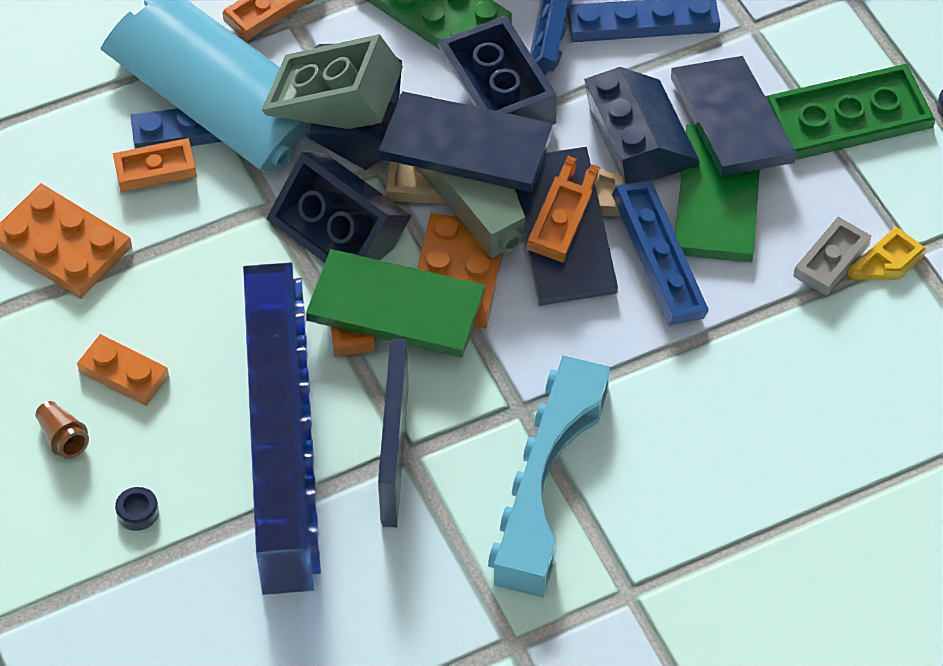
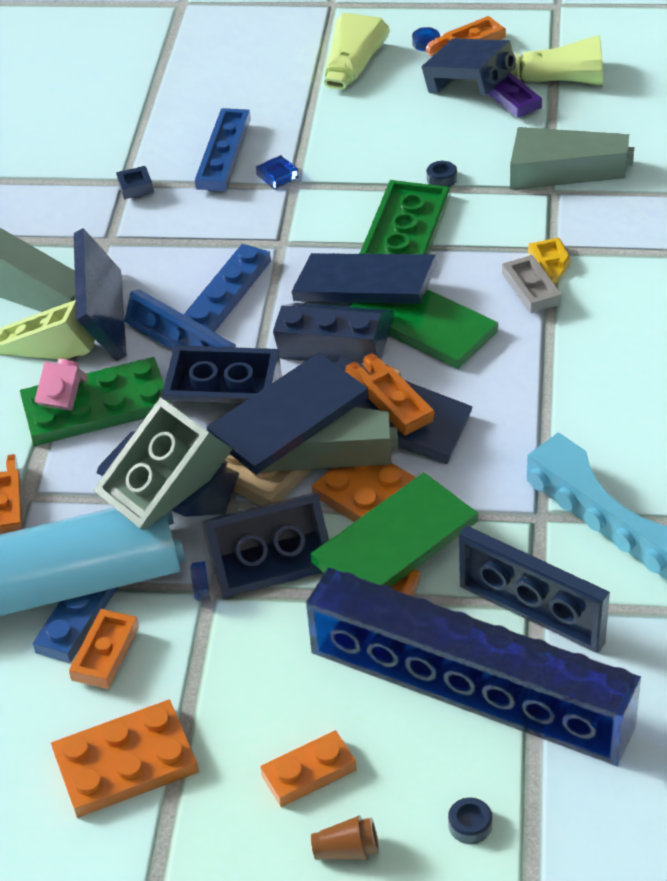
camera: 55 degrees left, 10 degrees down
blue plate [612,180,709,325] -> none
none -> clear blue tile [190,561,211,602]

